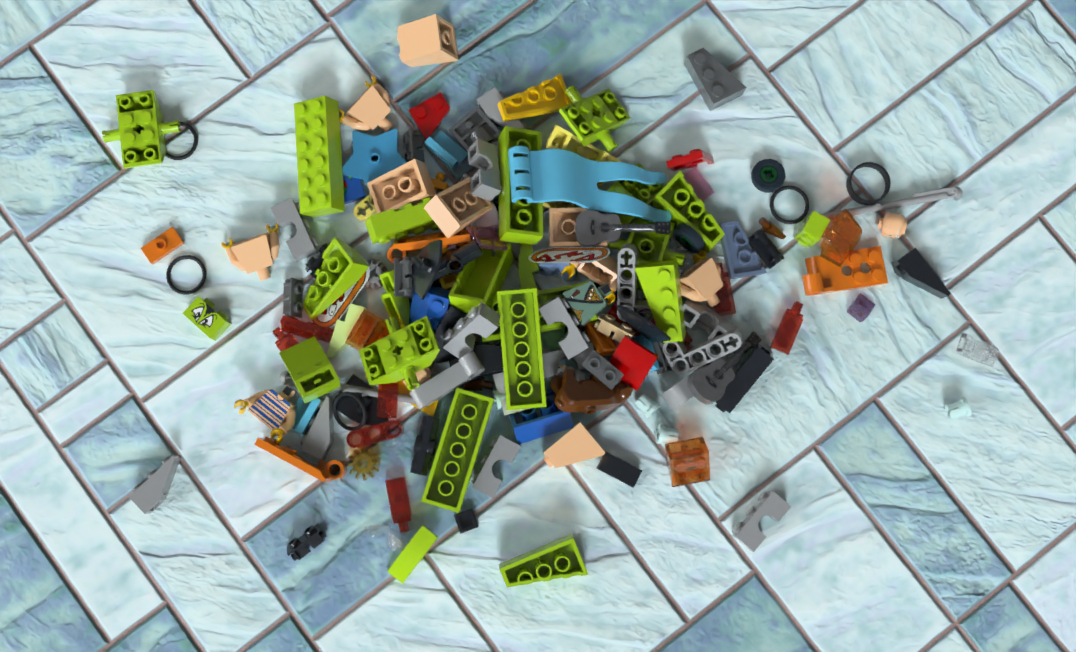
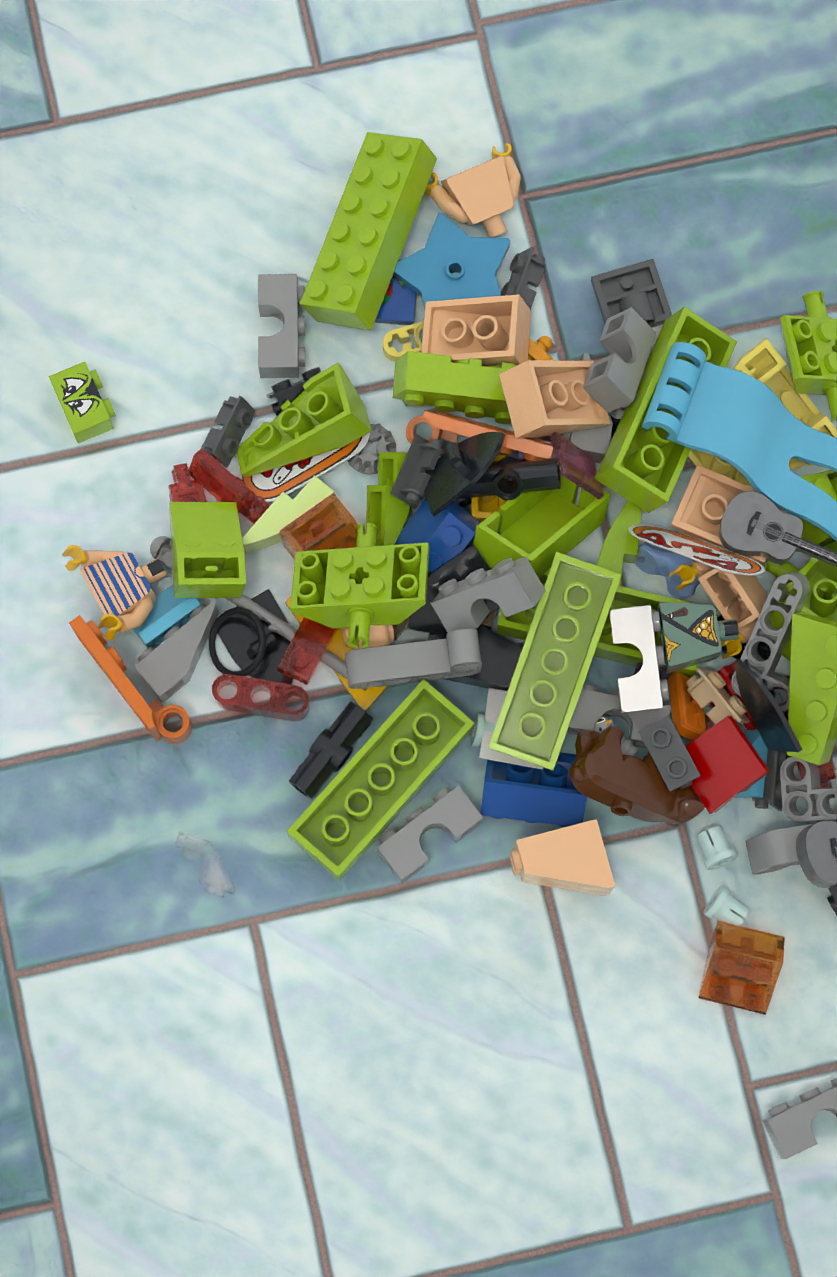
camera: 25 degrees right, 5 degrees down
lime slope [102,90,181,169] -> none
orange plate [141,227,184,264] -> none
black tyre [165,122,198,160] -> none
black tyre [166,255,207,295] -> none
light nougat torso [221,223,280,281] -> none
black hinge [287,523,327,561] -> none
clear yellow gear [347,447,381,480] -> none
clear red hinge [385,477,412,533] -> none
lime slope [387,525,439,584] -> none
light nougat slope [397,14,458,67] -> none
red wing [408,92,450,140] -> none
medium azure panel [425,131,468,171] -> none
black tile [454,508,479,534] -> none
reddish brown bar [463,377,493,391] -> none
light grey slope [476,87,528,130] -> none
yellow wing [497,74,572,122] -> none
lime wedge [499,534,588,587] -> none
black slope [596,451,642,488] -> none

